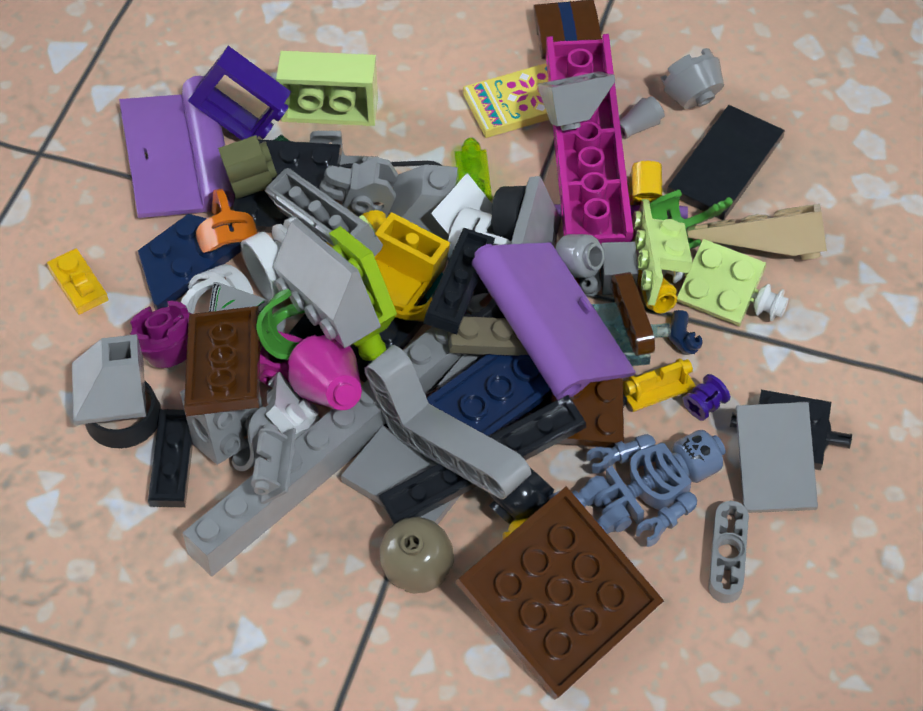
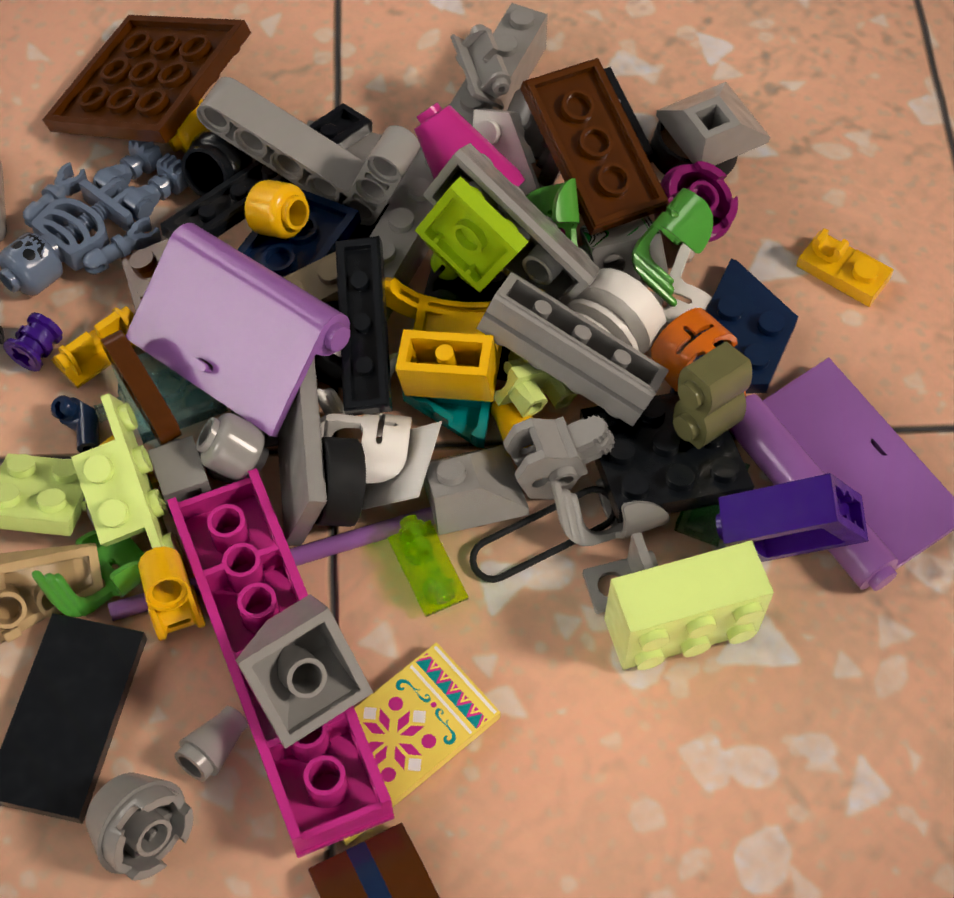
camera: 160 degrees right, 5 degrees up
dark tan cylinder [380,517,454,594] -> none
none -> yellow head [244,180,309,239]
none -> light grey bracket [583,532,658,614]
none -> bright green helmet [632,188,713,307]

